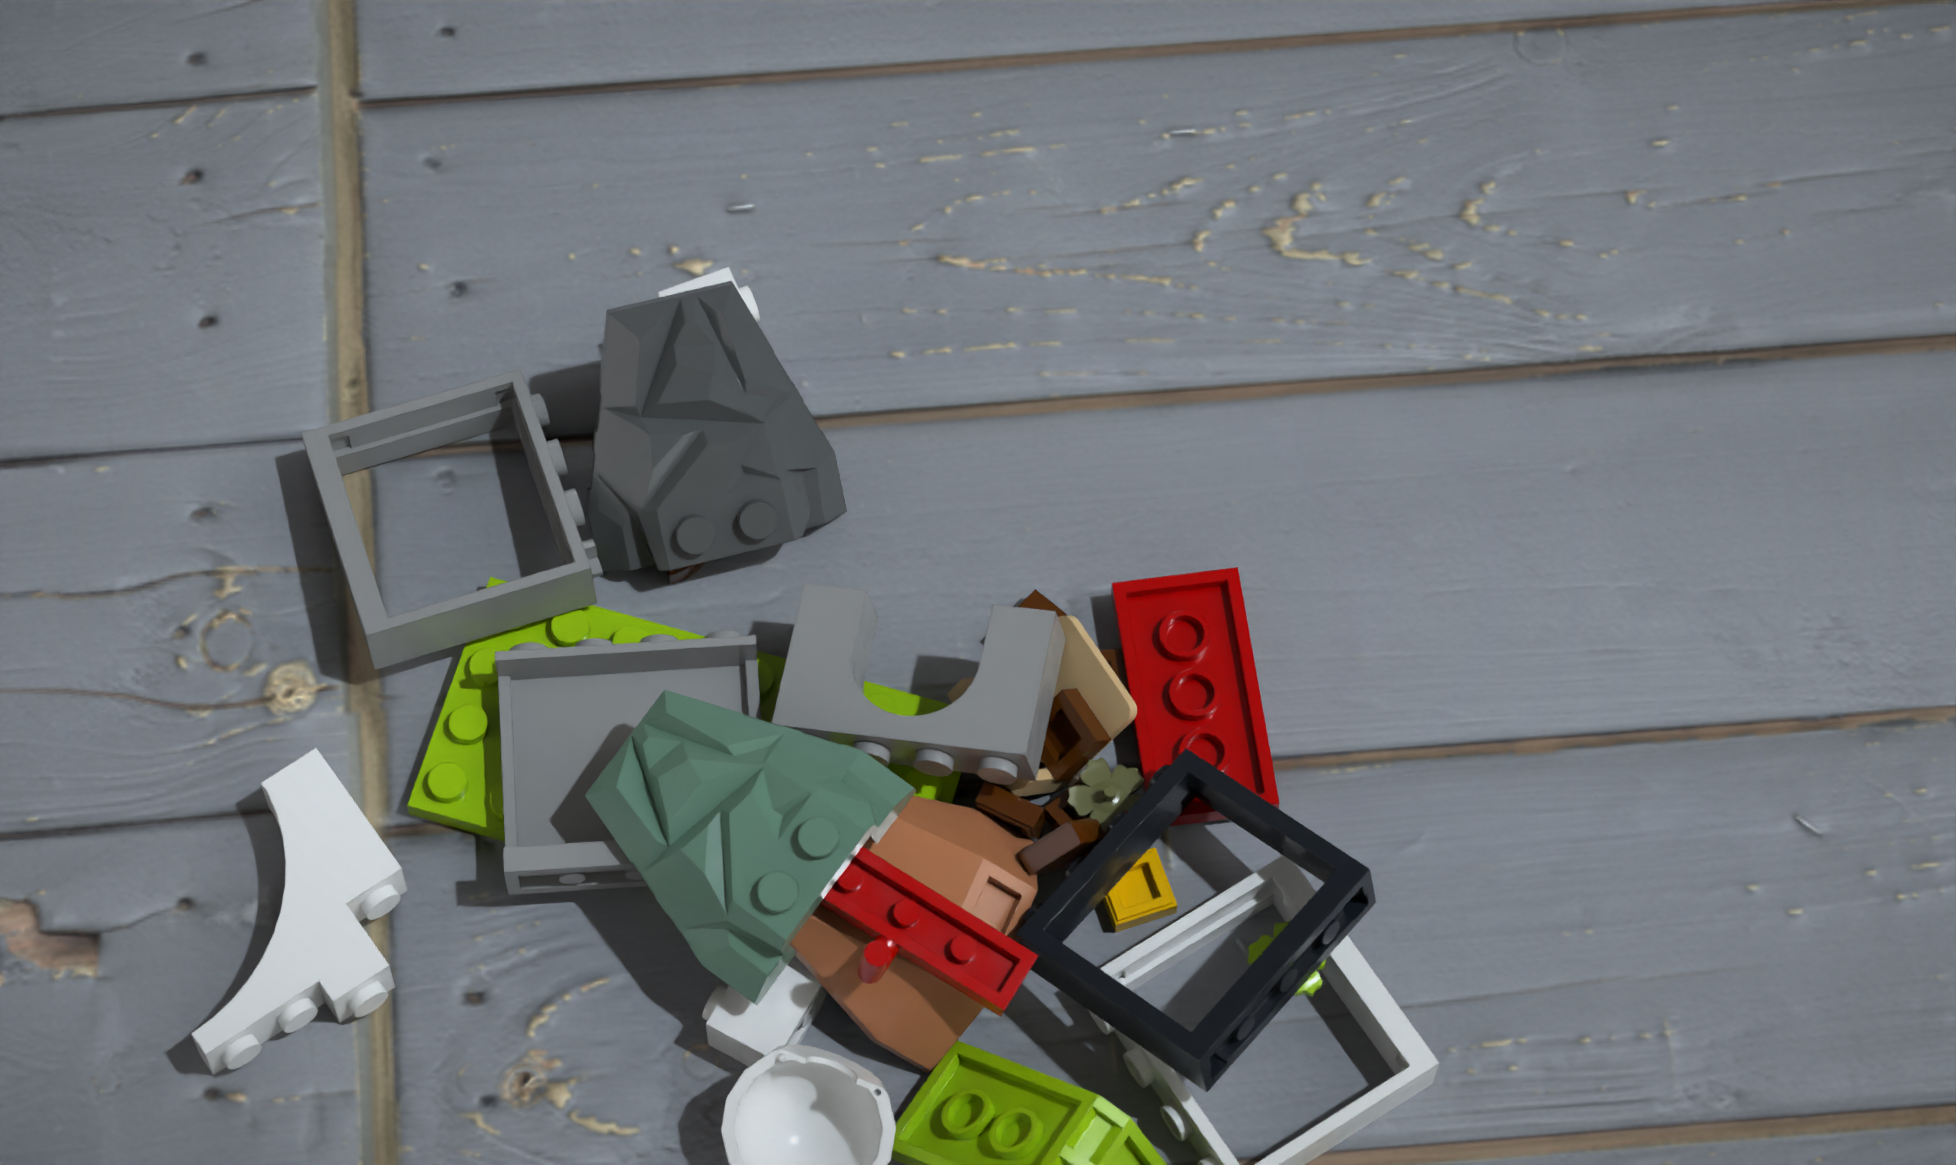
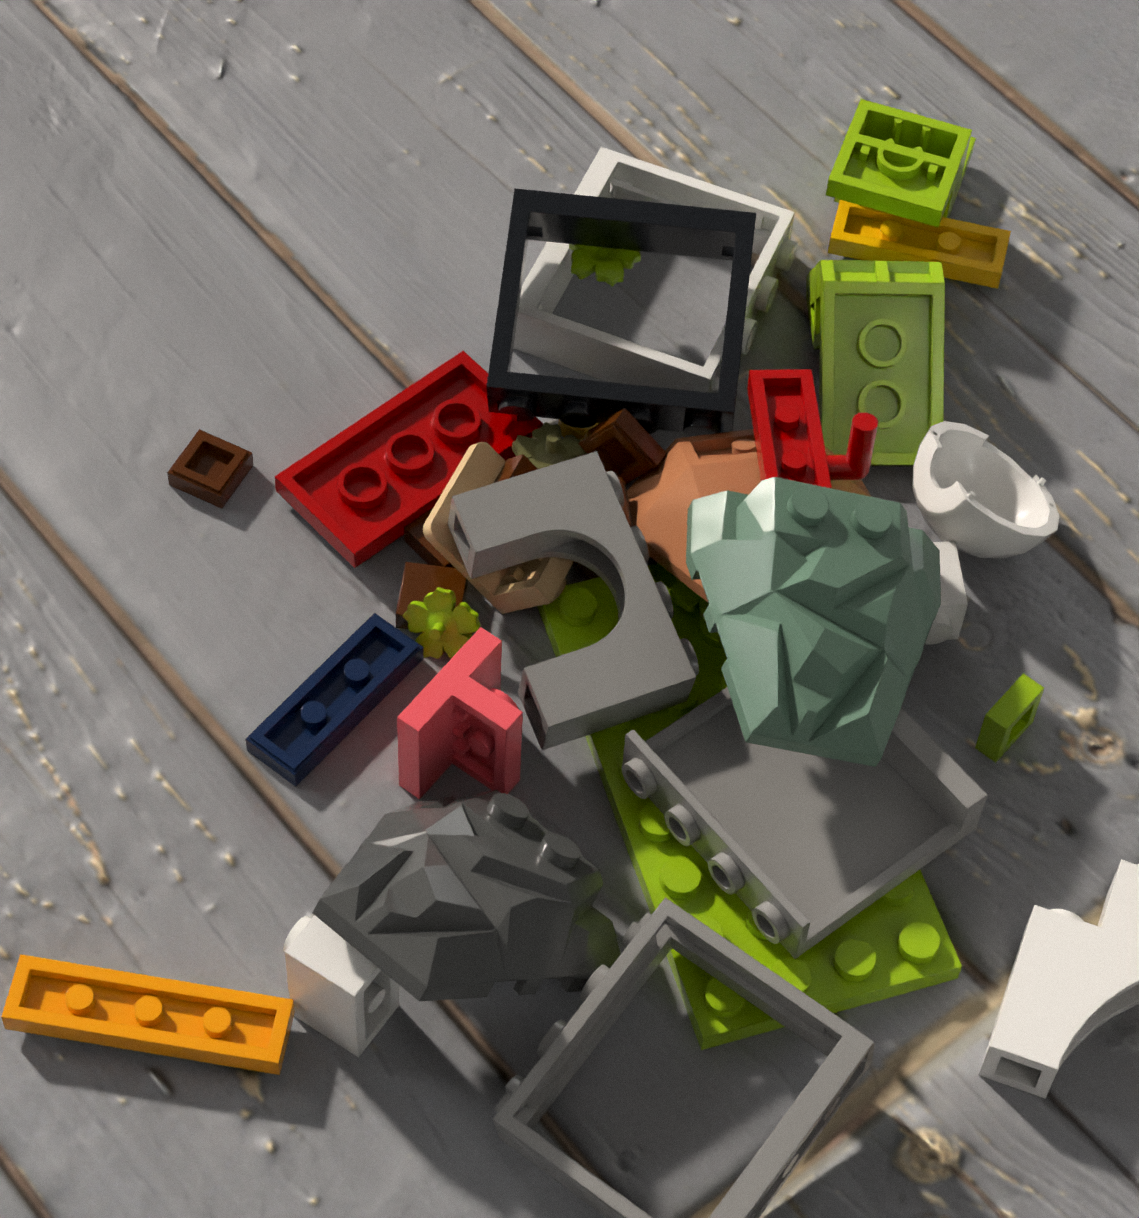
camera: 125 degrees left, 10 degrees down
none -> light orange plate [1,954,295,1075]
none -> reddish brown tile [167,429,254,509]
none -> dark blue tile [245,613,424,787]
none -> coral bracket [397,627,523,799]
none -> lime plant [403,587,481,659]
none -> lime tile [975,673,1044,763]

